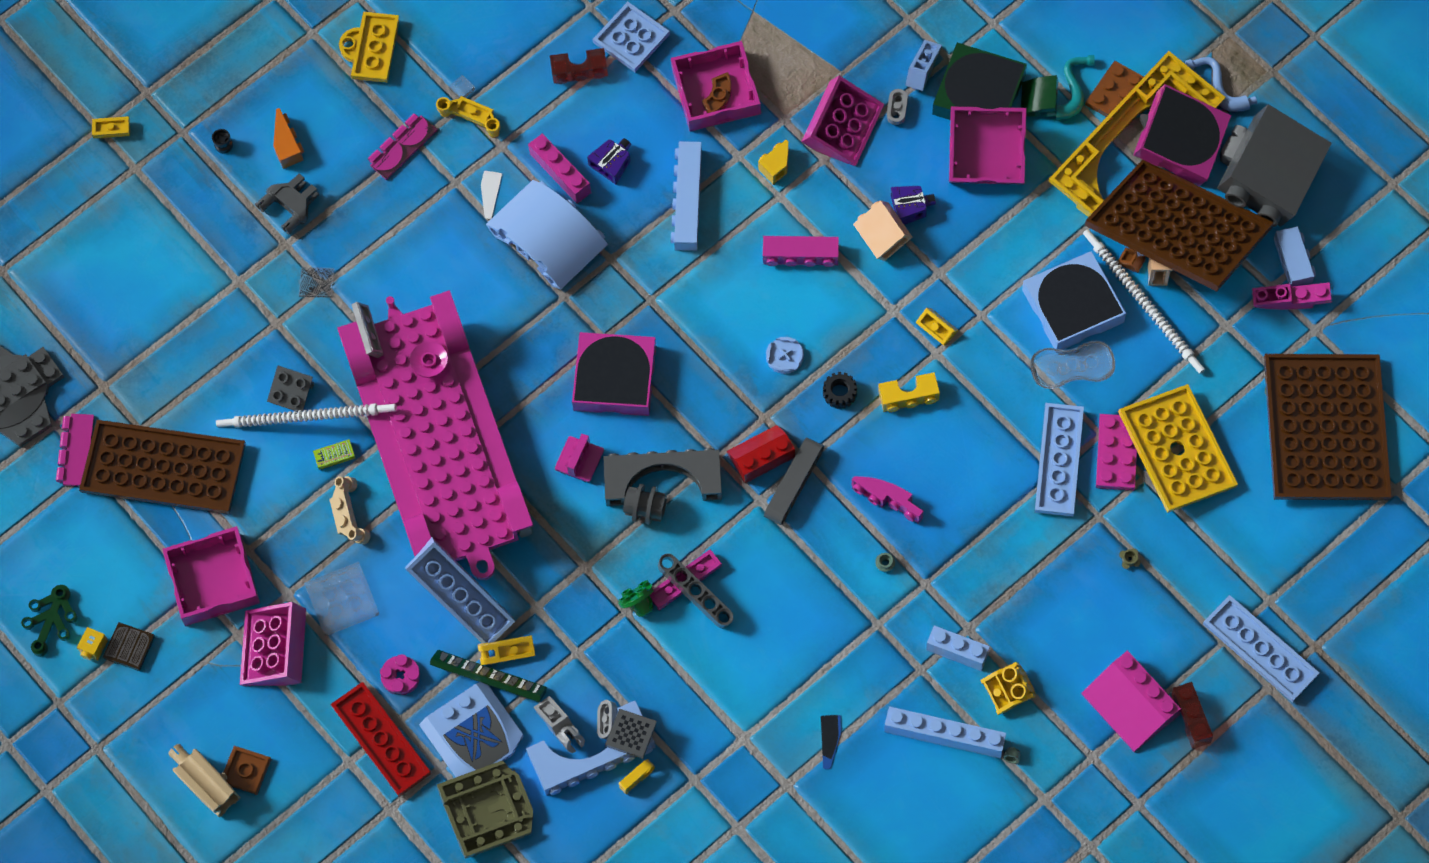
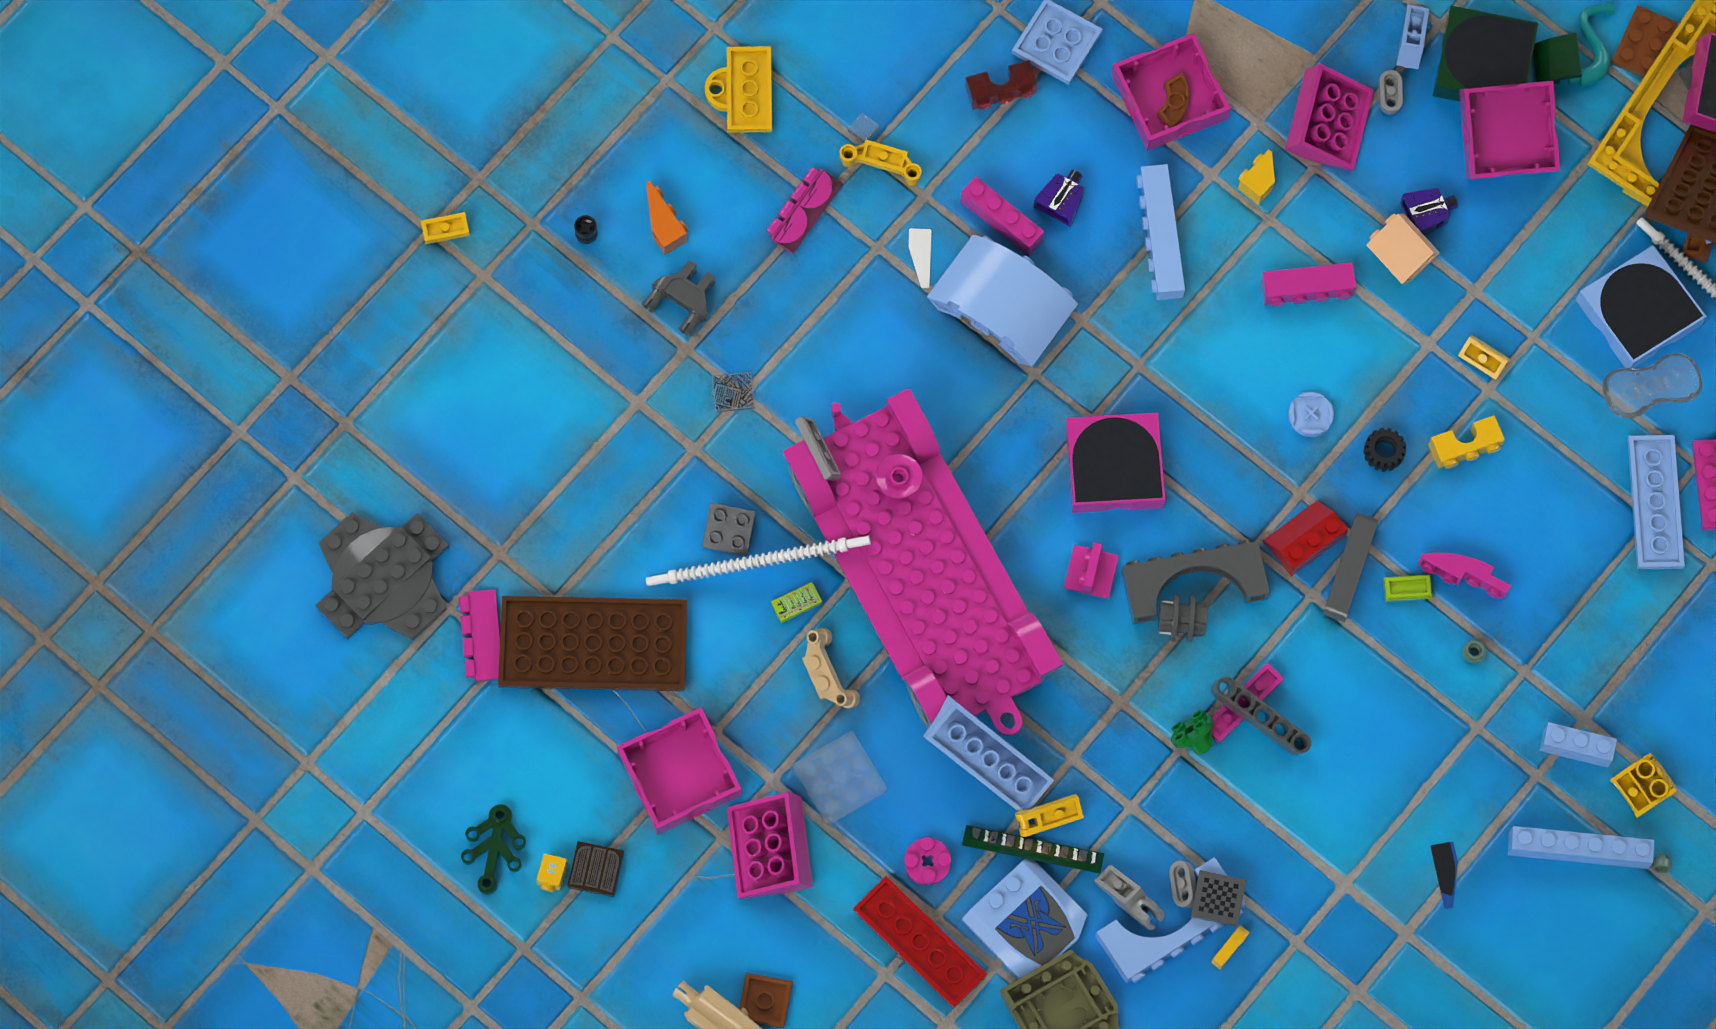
camera: 15 degrees left, 5 degrees up
none -> lime tile [1383,575,1432,602]

